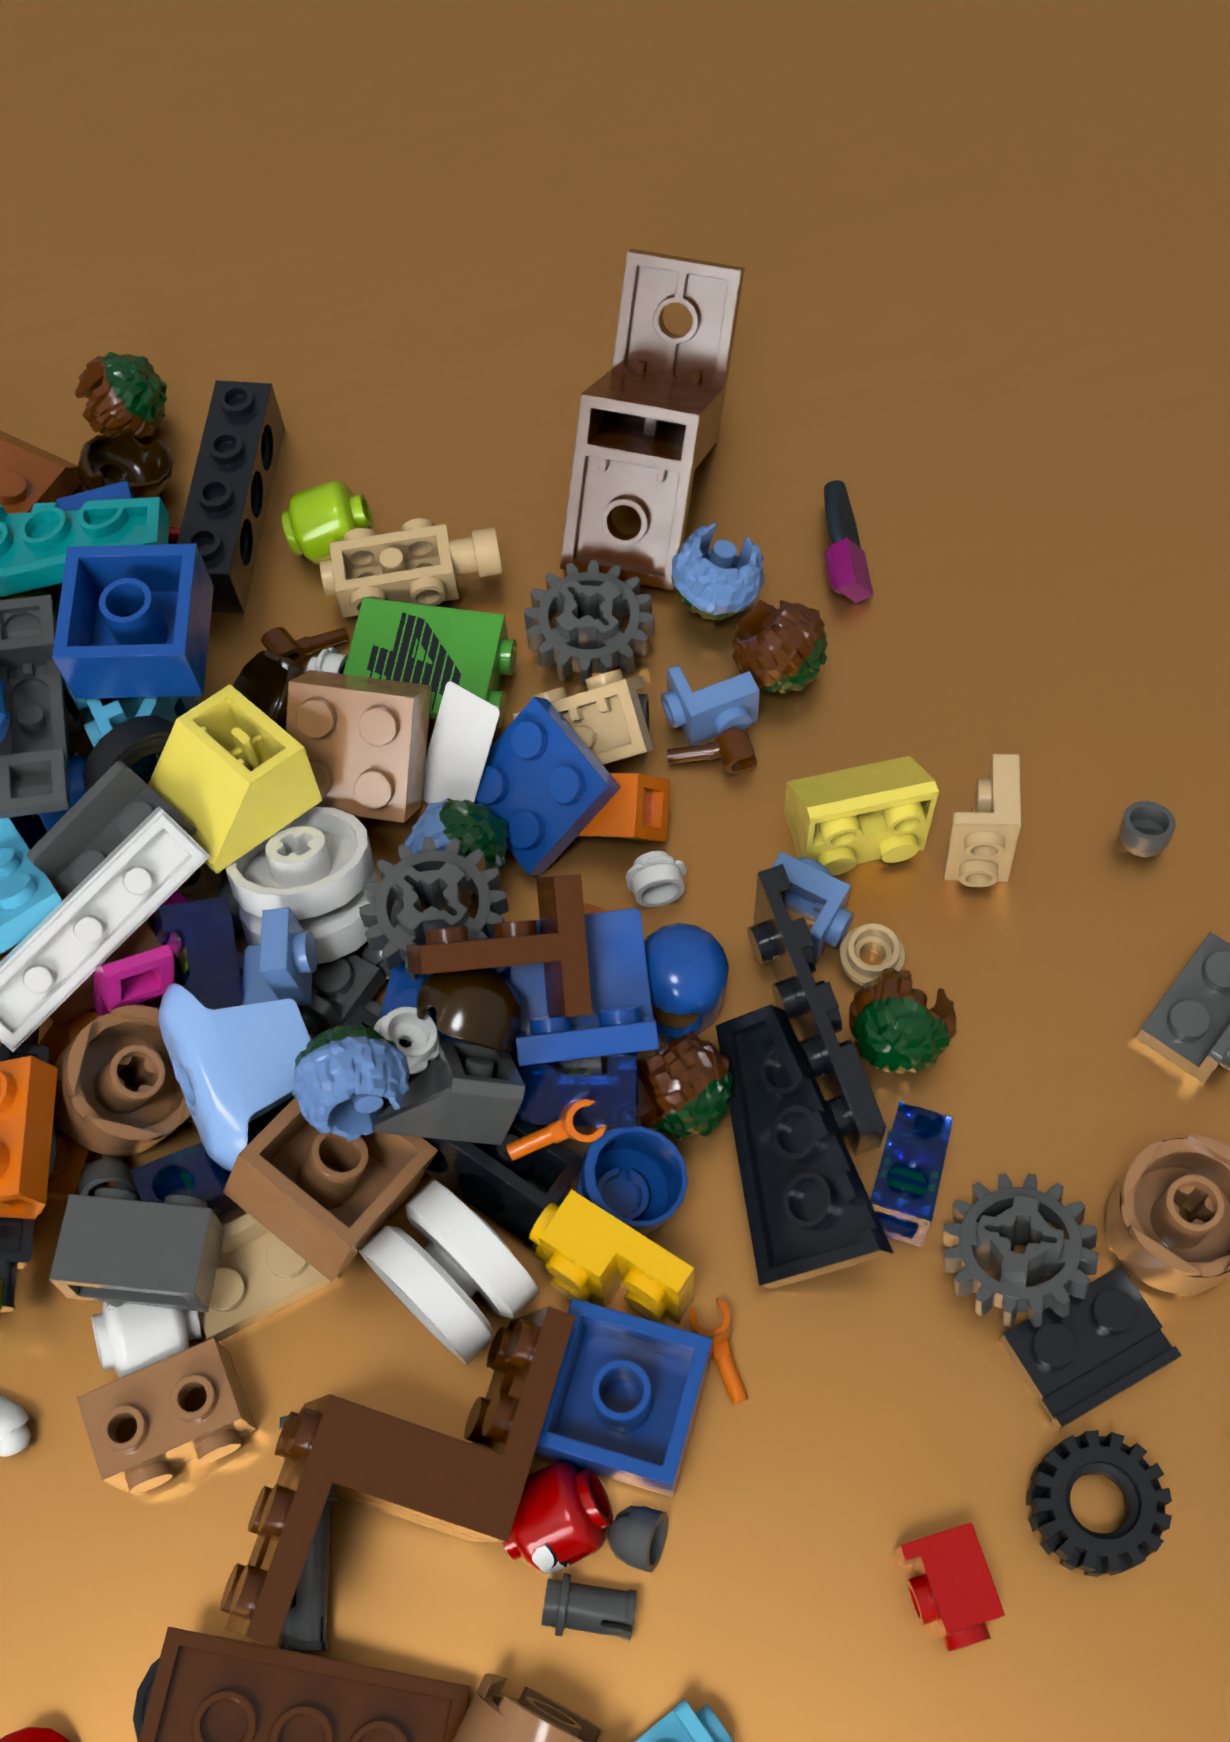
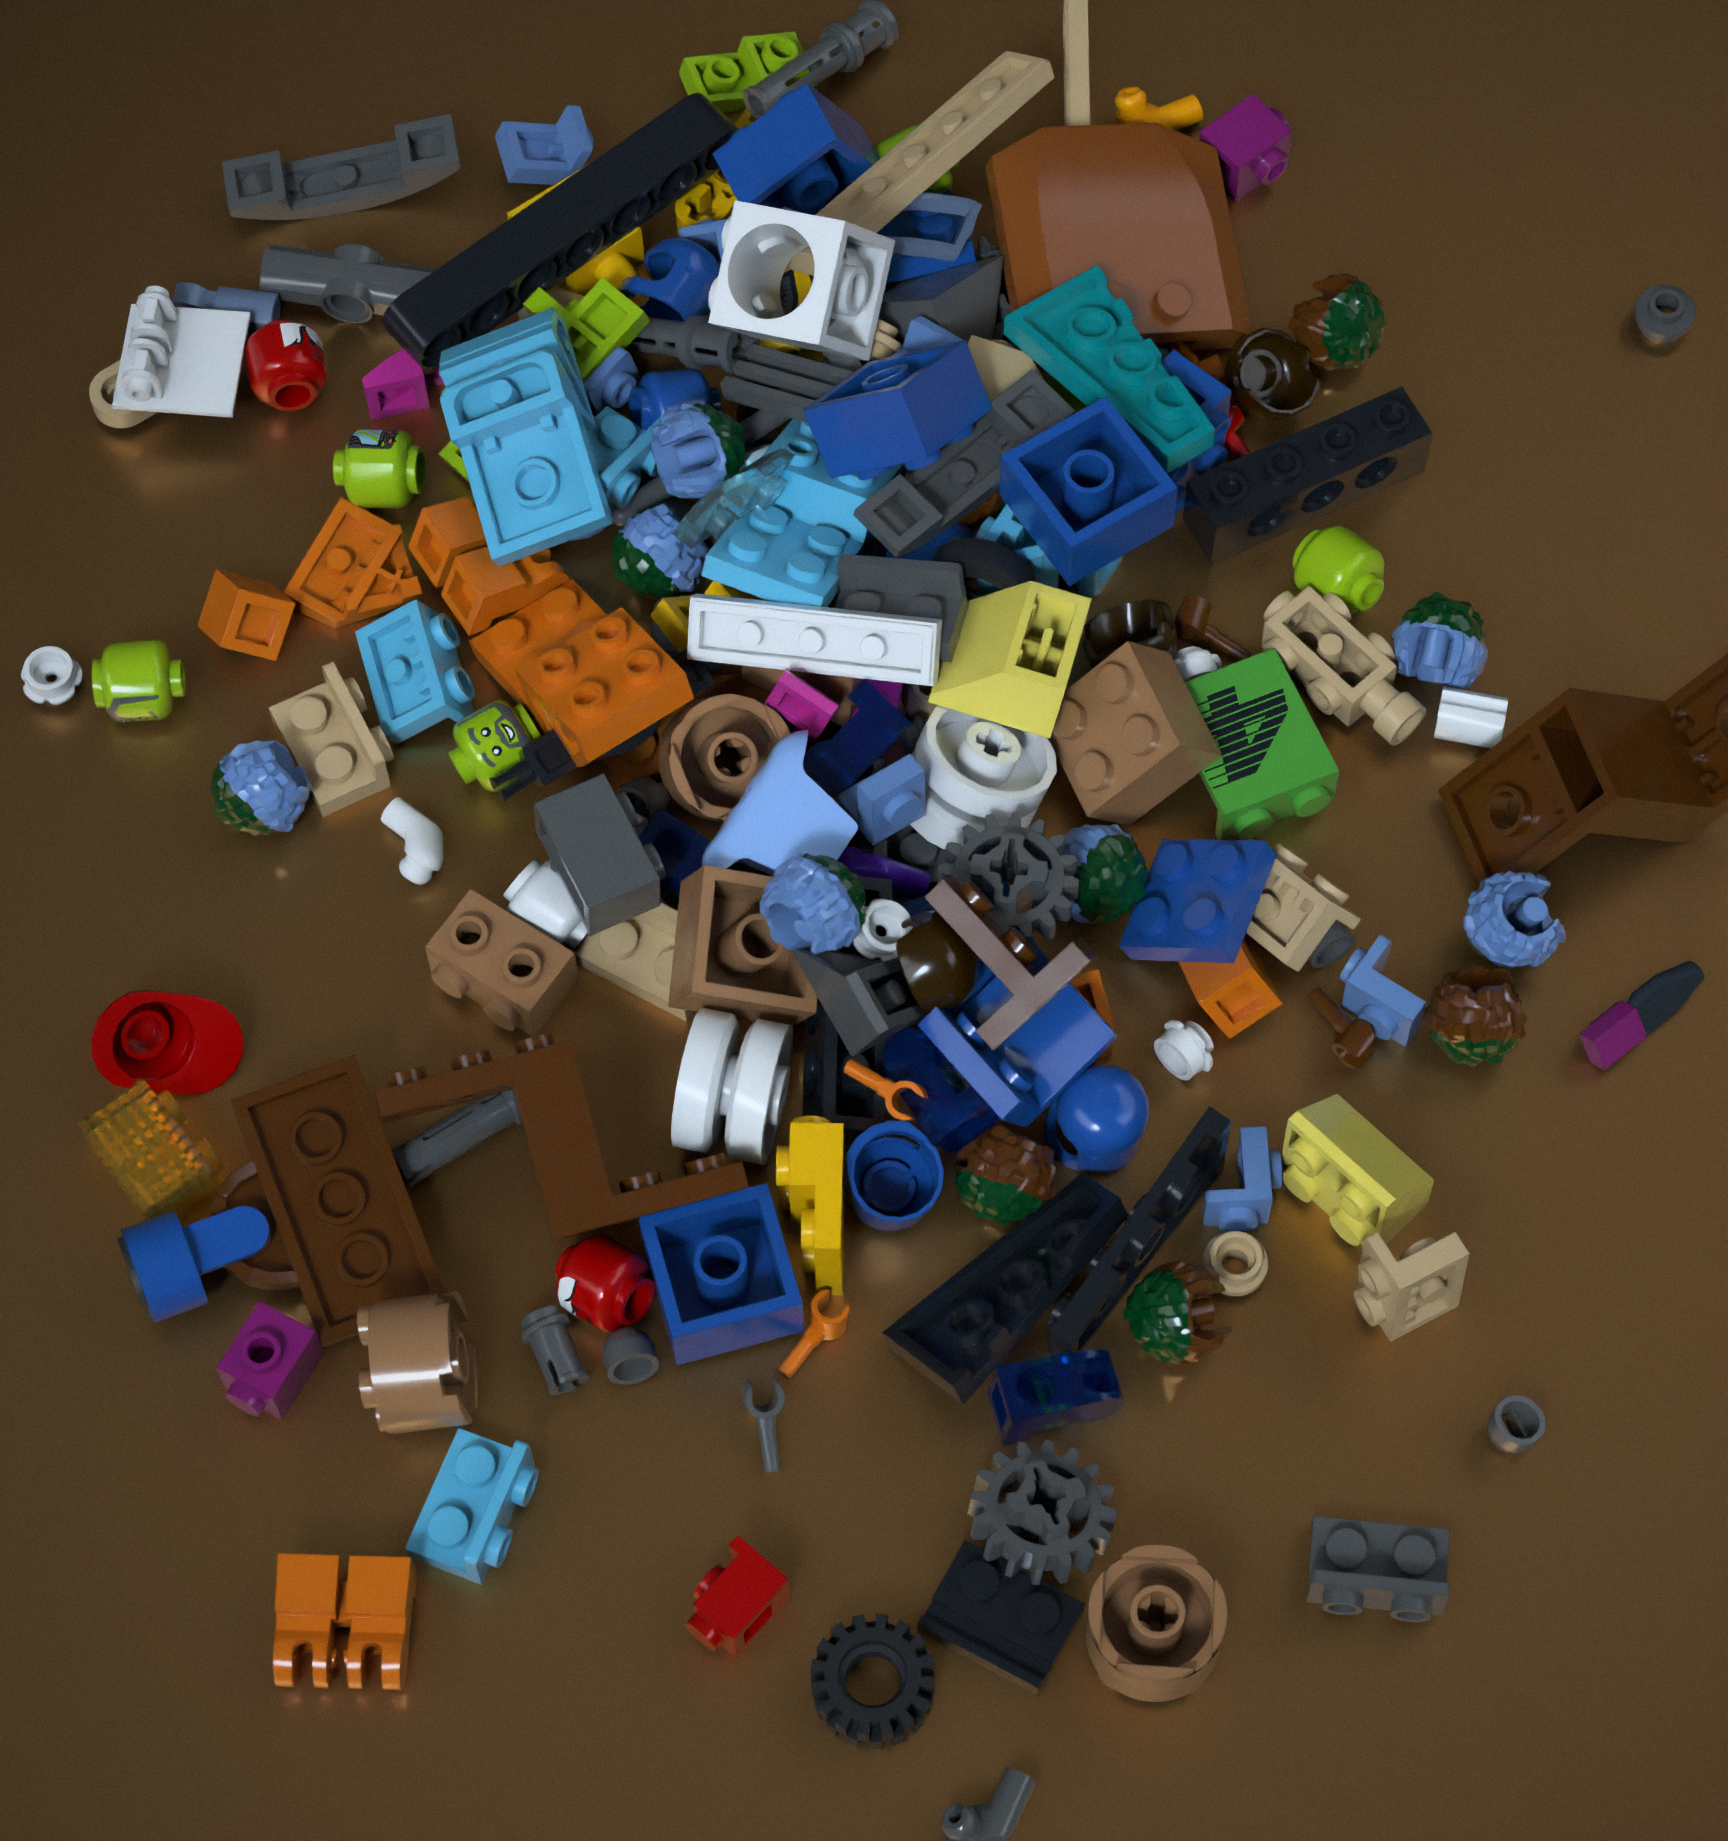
camera: 55 degrees right, 0 degrees up
white sticker [422,681,500,804] -> none
dark grey gear [524,560,655,685] -> none
none -> dark grey hand [740,1377,785,1473]
none -> dark purple arm [837,847,930,900]
none -> medium blue piece [1392,592,1488,689]
none -> white piece [1433,686,1509,749]
none -> dark grey plate [1634,285,1695,343]

